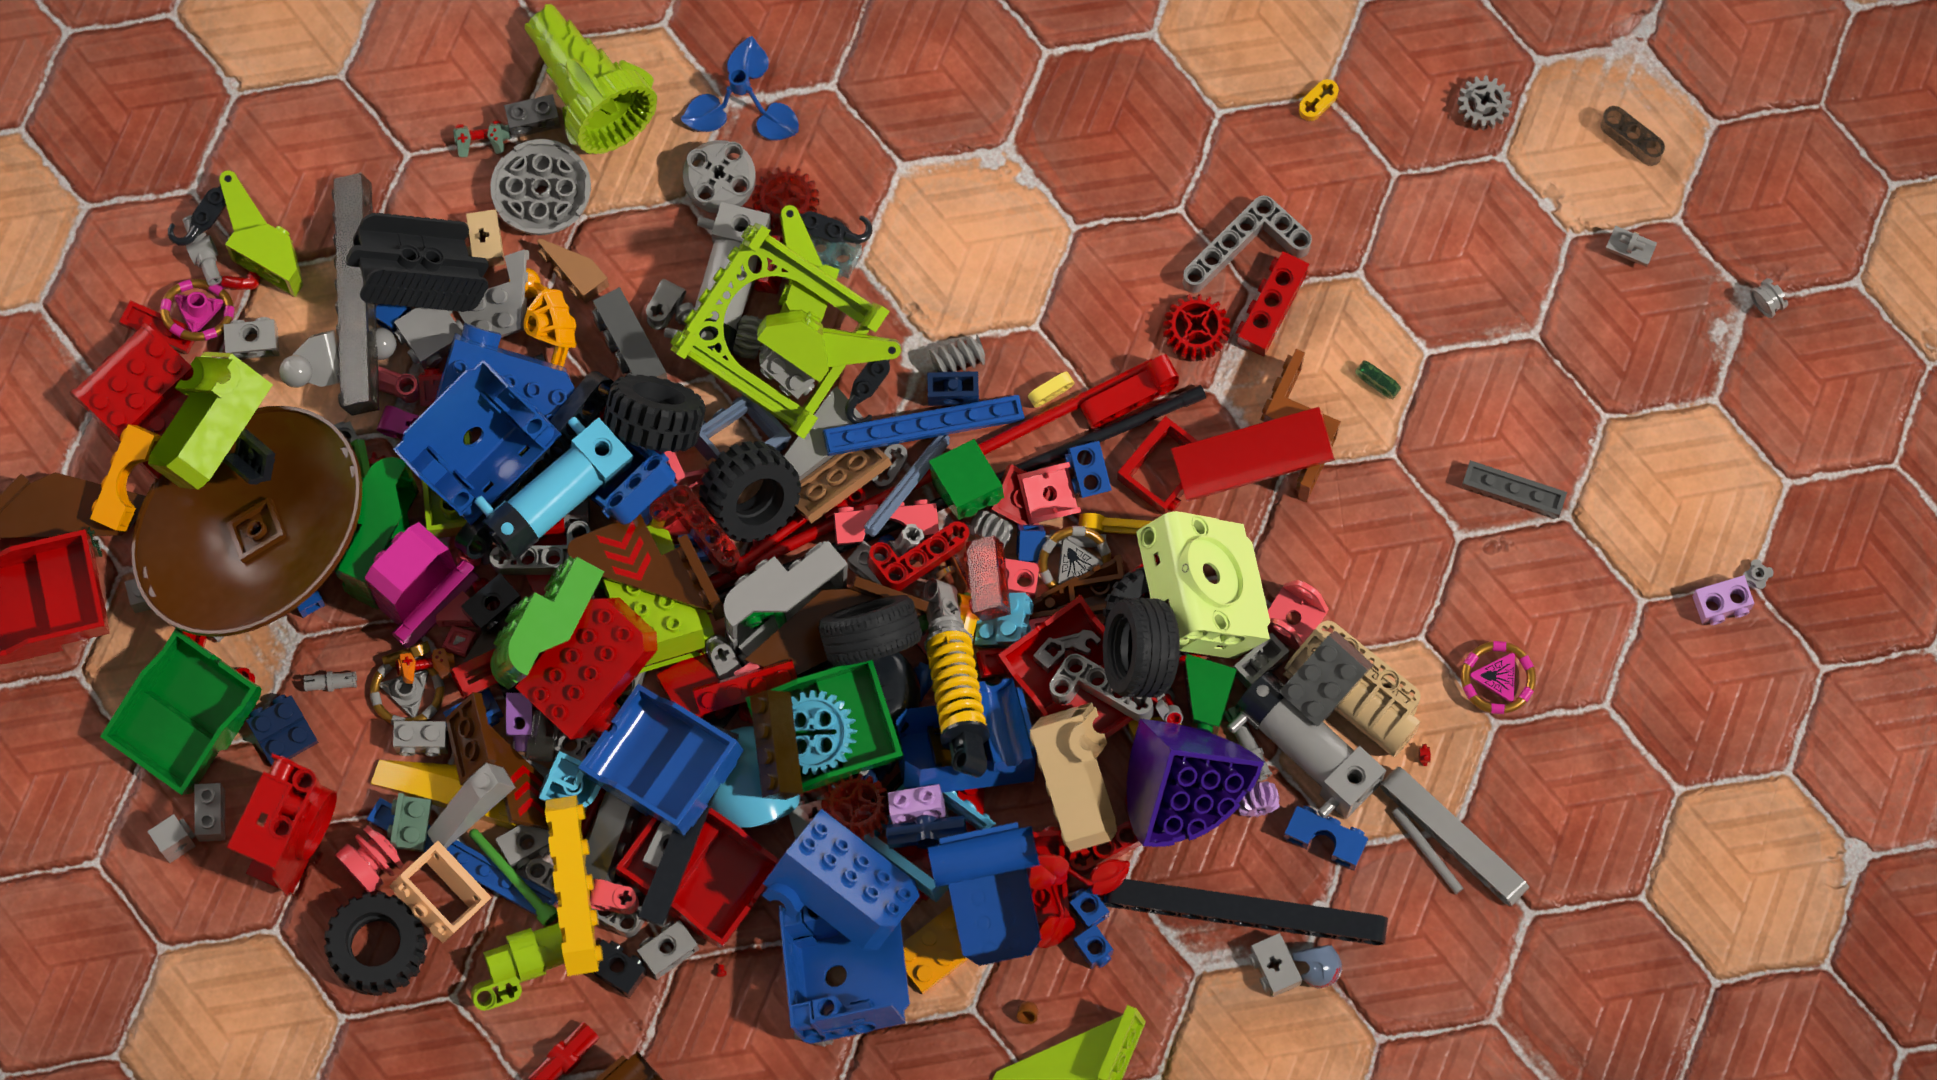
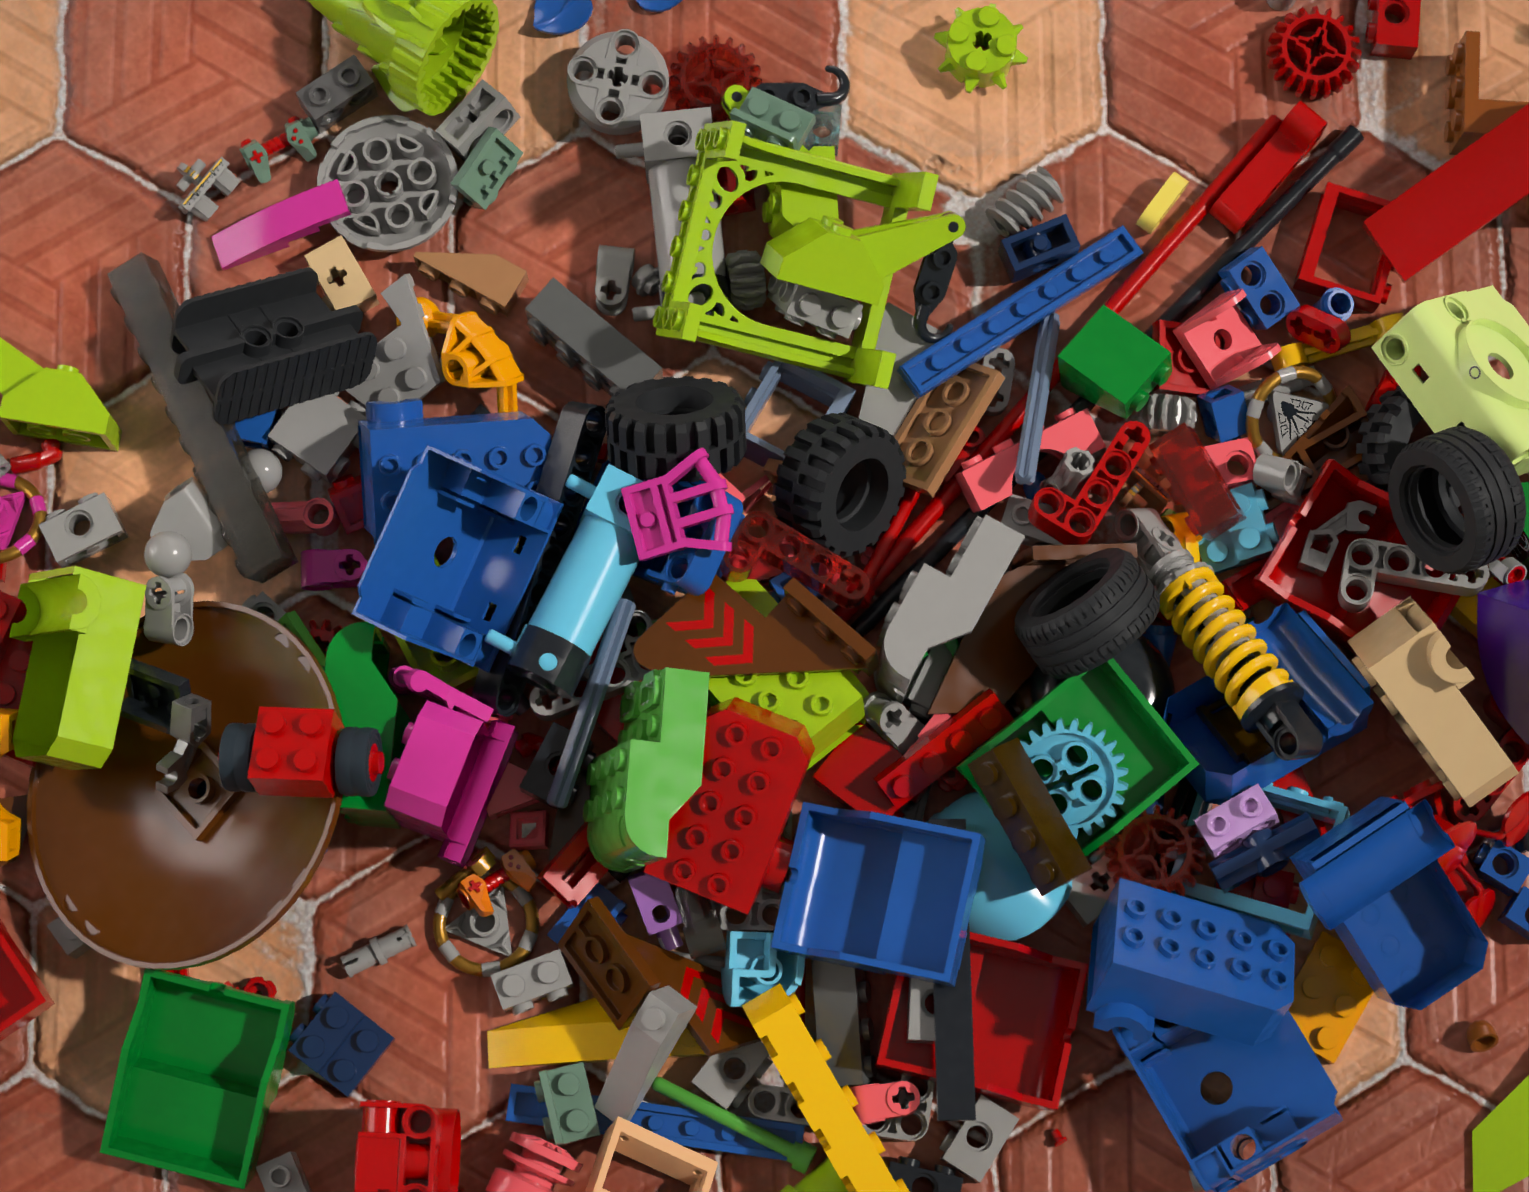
camera: 25 degrees left, 5 degrees up
none -> light grey piece [143,572,195,646]
none -> flat silver piece [156,693,211,794]
none -> light grey hips [176,157,240,222]
none -> dark pink slope [211,179,351,271]
none -> brick [218,706,384,798]
none -> dark pink plate [388,665,494,723]
none -> light grey brick [435,79,520,161]
none -> sand green bracket [450,126,523,210]
none -> sand blue axle [547,598,636,808]
none -> dark pink plate [621,448,734,561]
none -> sand green bracket [730,86,816,150]
none -> lime brick [934,3,1028,93]
none -> light grey piece [1253,453,1313,505]
none -> red beam [1286,305,1351,354]
none -> blue cone [1313,287,1354,321]

